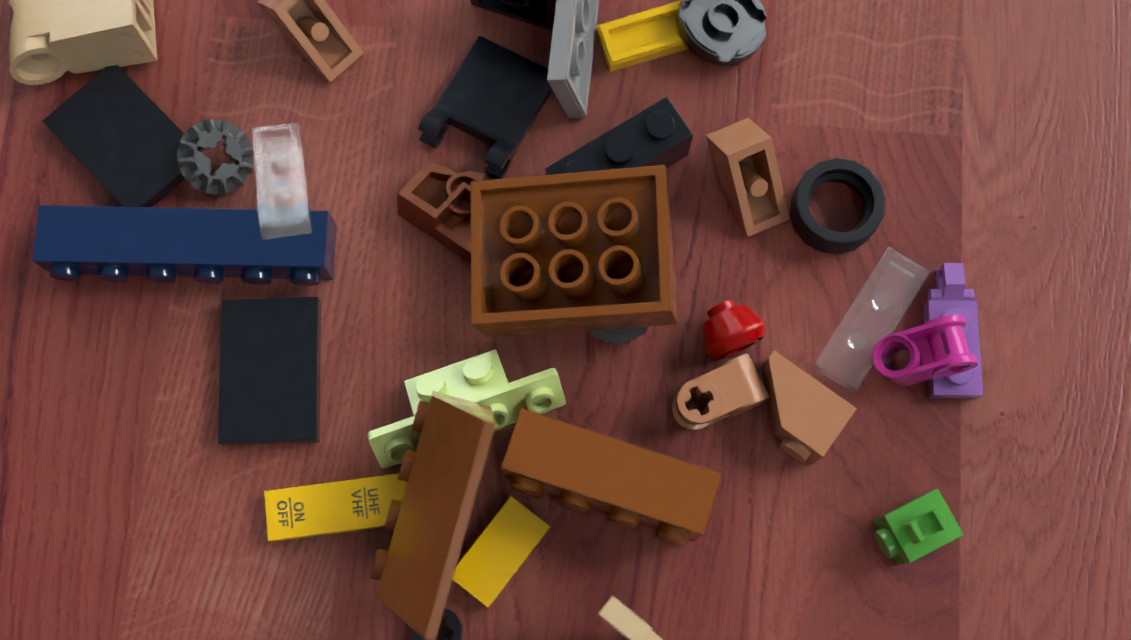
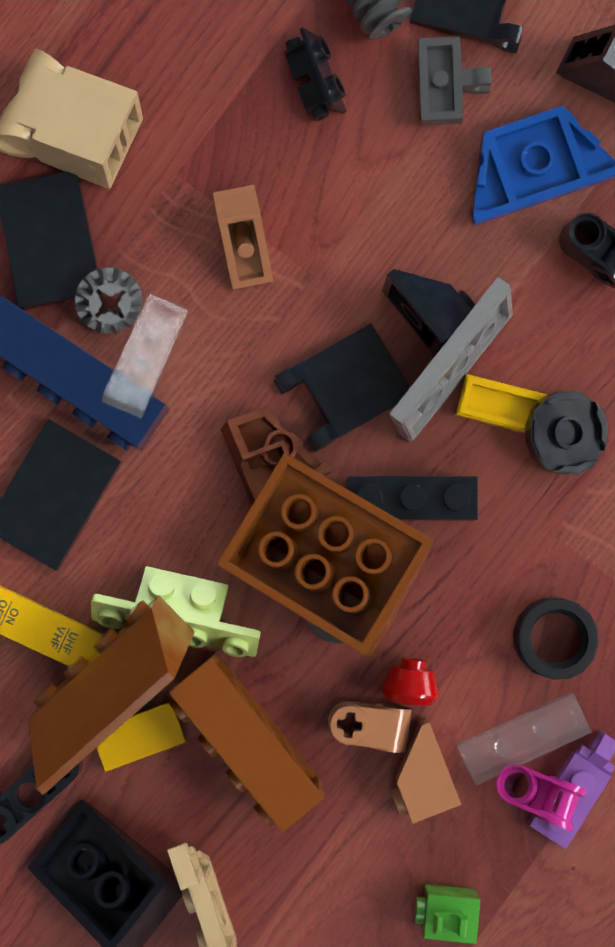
camera: 30 degrees right, 10 degrees up
nougat slope [706,118,790,237] -> none

